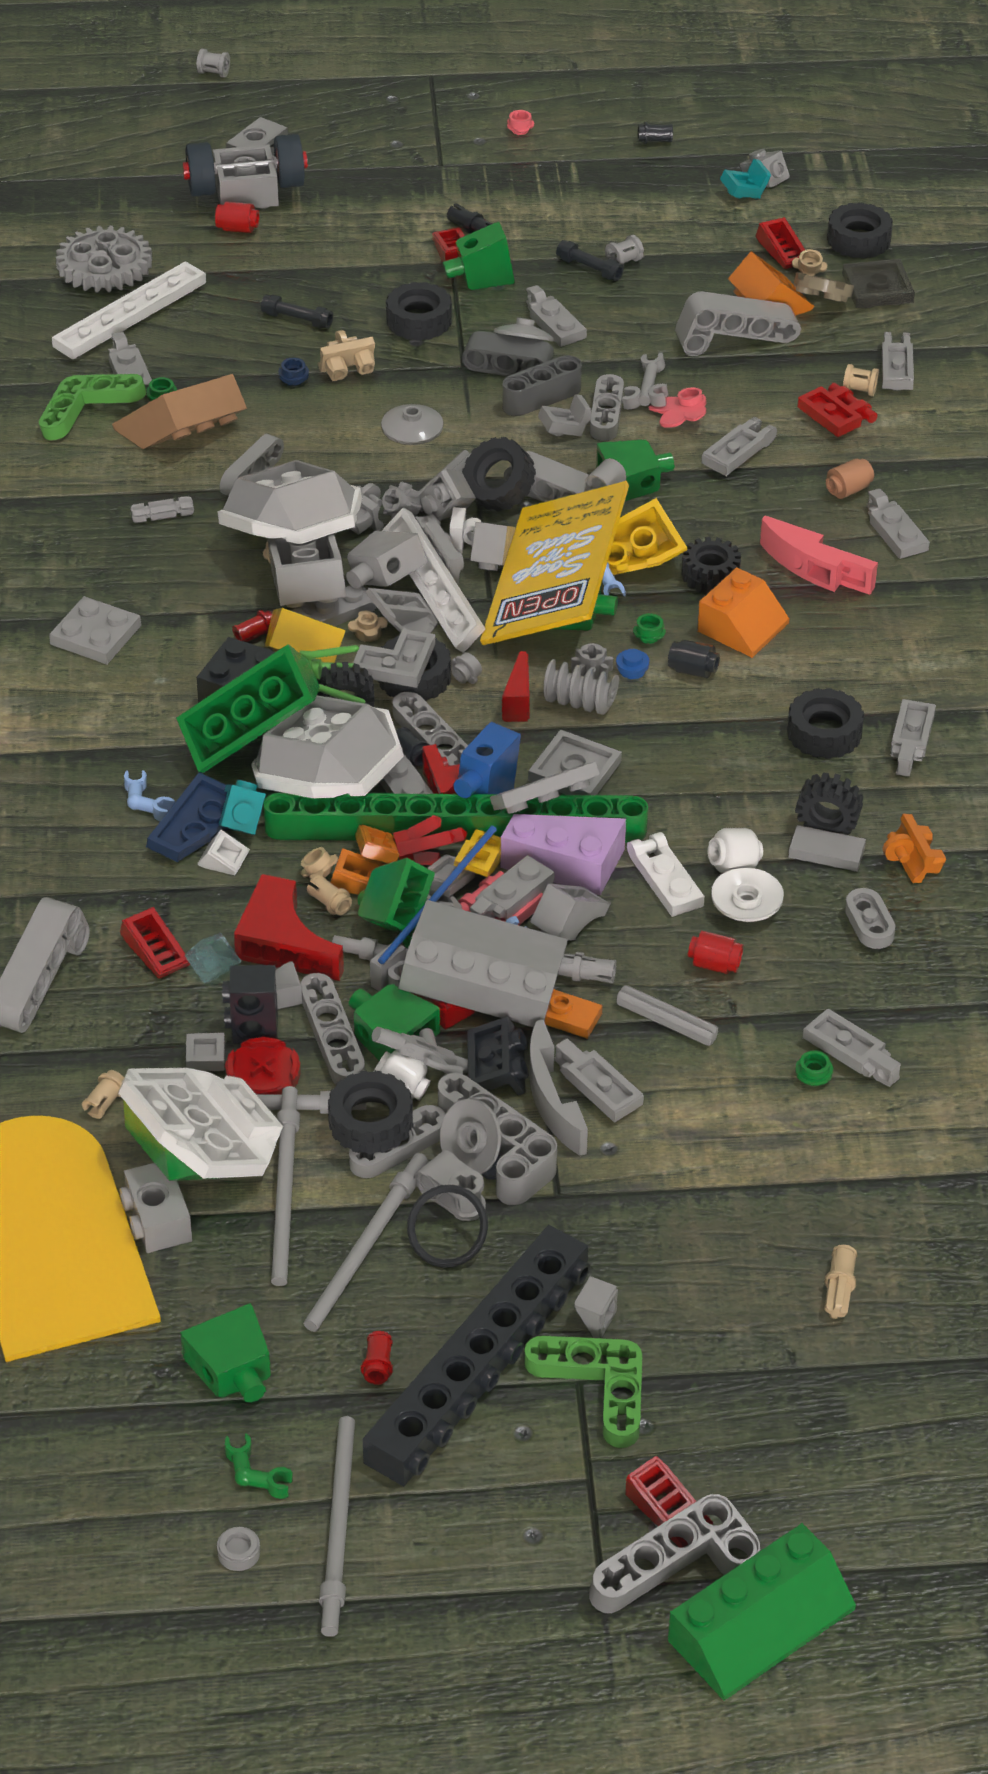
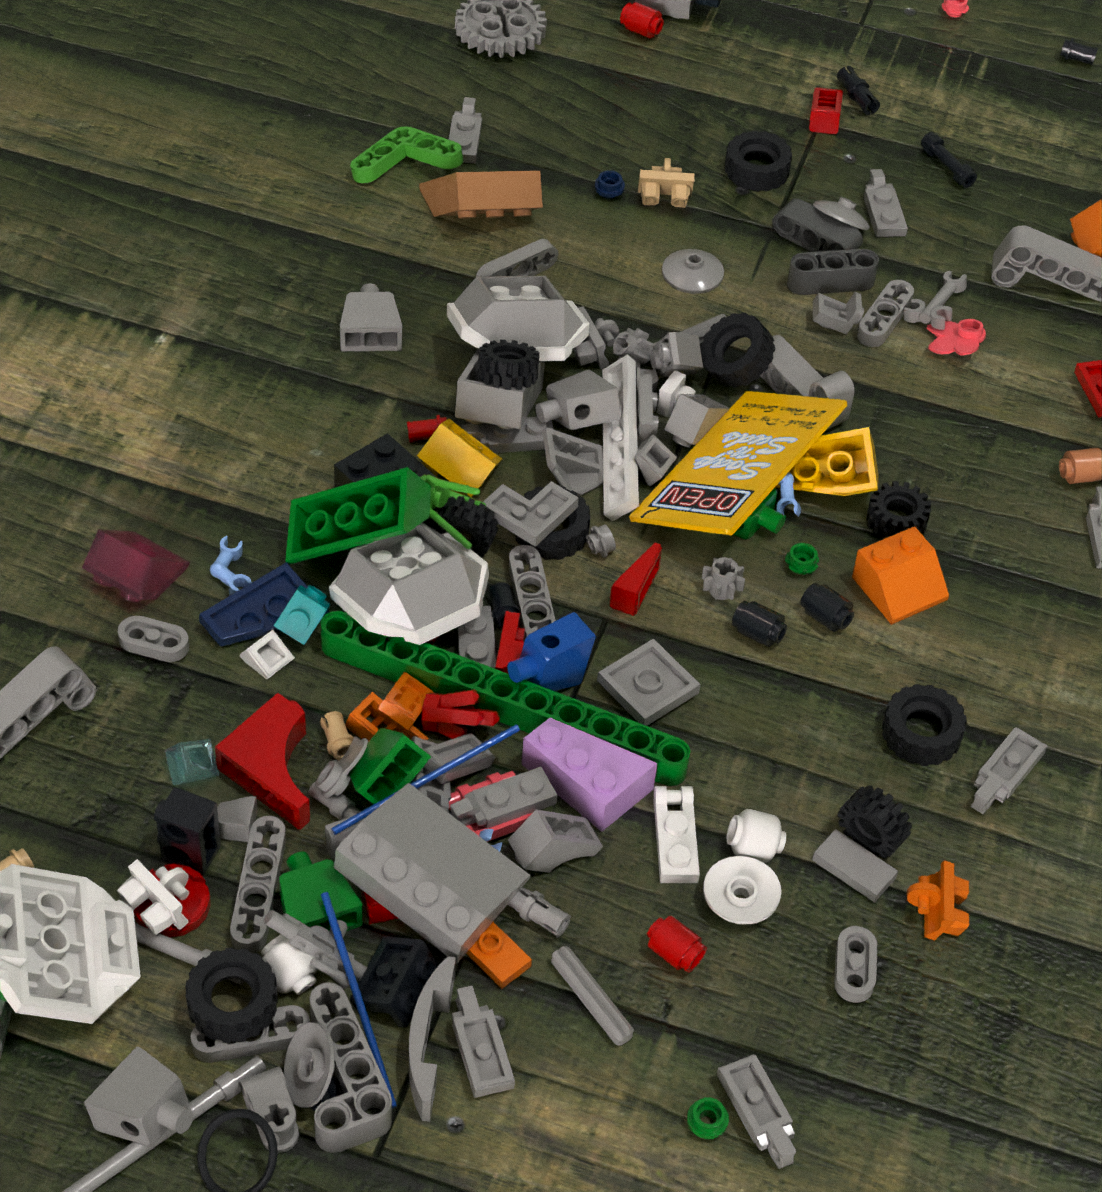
camera: 20 degrees right, 5 degrees up
light grey plate [49,596,141,664] -> none
white plate [52,261,206,359] -> none
red slope [120,907,191,979] -> none
light grey axle [130,496,194,523] -> none
green plate [147,377,177,401] -> none
light grey plate [186,1033,225,1071] -> none
black bar [261,294,333,329] -> none
light grey bar [271,1086,300,1286] -> none
tan plate [301,847,338,879] -> none
tan plate [348,610,388,642] -> none
green torso [442,222,515,290] -> none
yellow slope [454,829,501,877] -> none
light grey plate [490,762,600,814] -> none
light grey piece [544,659,619,715] -> none
green torso [596,440,675,501] -> none
light grey bush [605,234,644,265] -> none
blue plate [616,649,650,679] -> none
light grey hinge [701,417,778,476] -> none
coral slope [760,515,878,595] -> none
none -> clear pink slope [82,529,190,603]
none -> light grey torso [84,1046,193,1146]
none -> white hips [117,859,189,935]
none -> light grey plate [118,616,189,662]
none -> light grey plate [315,736,368,798]
none -> blue axle [321,892,397,1109]
none -> light grey torso [340,283,402,352]
none -> black tyre [477,340,540,390]
none -> light grey slope [635,434,677,487]
none -> black brick [732,601,787,647]

